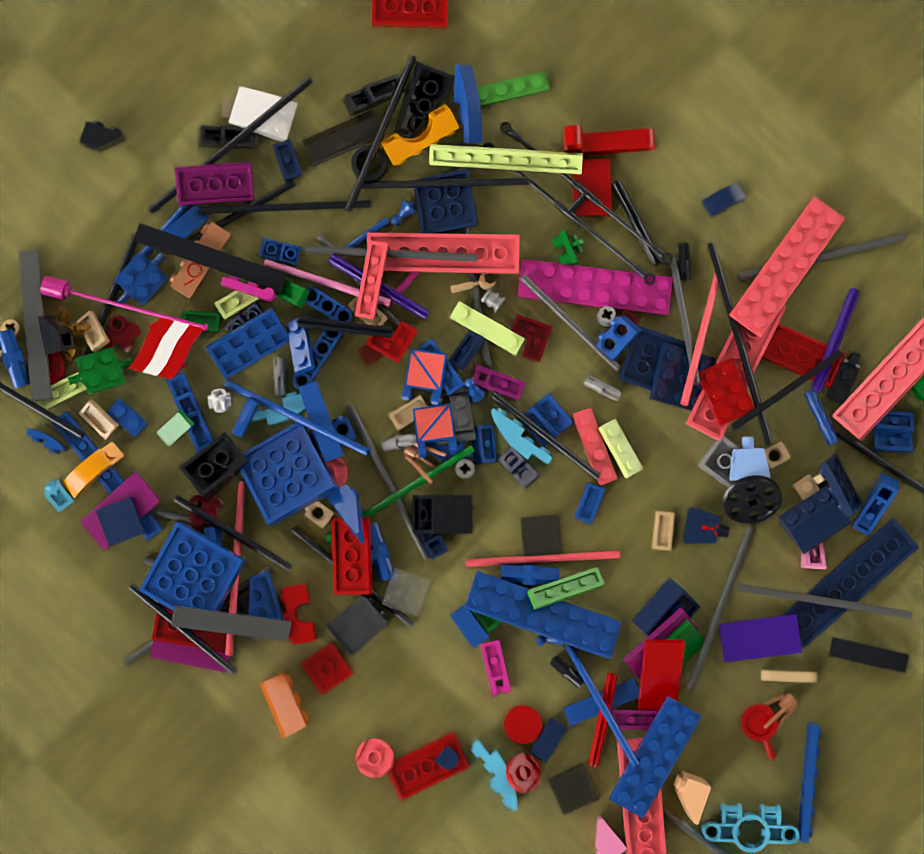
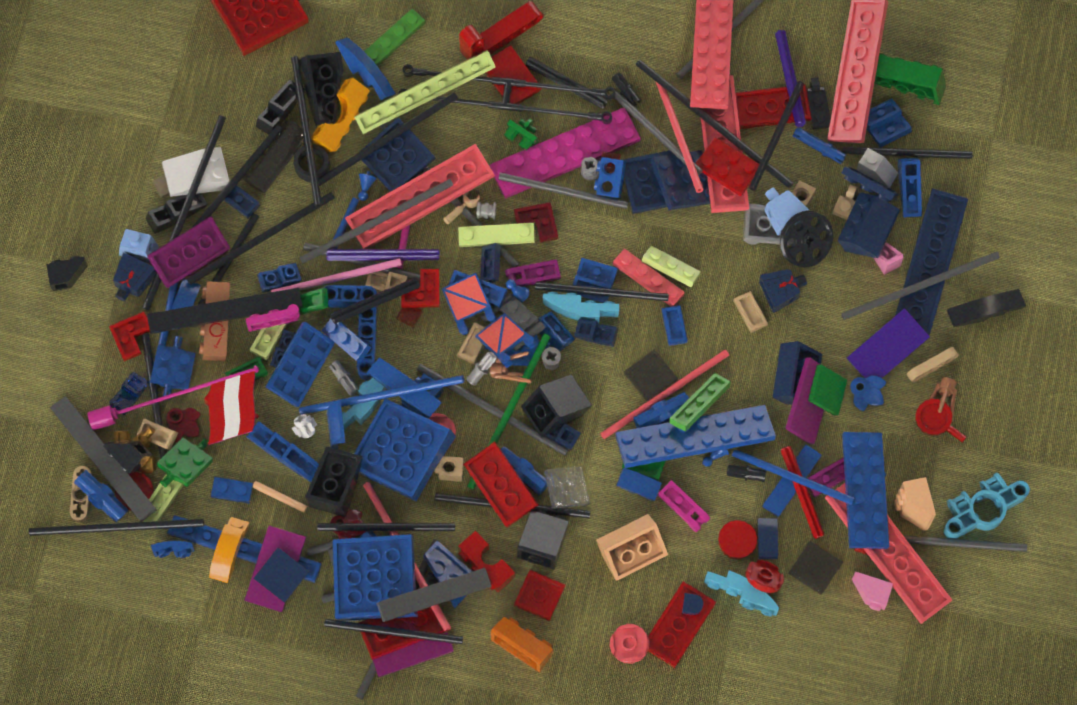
camera: 30 degrees left, 15 degrees down
medium azure bracket [44,479,74,512] -> none
tan tile [78,399,119,440] -> none
tile [156,410,194,447] -> none
blue slope [327,484,365,544] -> none
coral plate [355,240,389,320] -> none
light grey axle [584,374,622,401] -> none
red tile [637,639,685,710] -> none
dark grey piece [686,526,754,691] -> none
dark blue slope [702,182,746,217] -> none
blue plate [798,722,821,843] -> none
none -> red plate [109,312,150,362]
none -> clear blue slope [109,372,149,415]
none -> dark blue torso [113,253,156,302]
none -> light blue torso [119,229,159,263]
none -> black piece [191,125,283,228]
none -> light nougat bar [252,481,308,513]
none -> light nougat slope [596,514,668,581]
none -> blue plate [850,376,886,411]
none -> white slope [857,148,898,188]

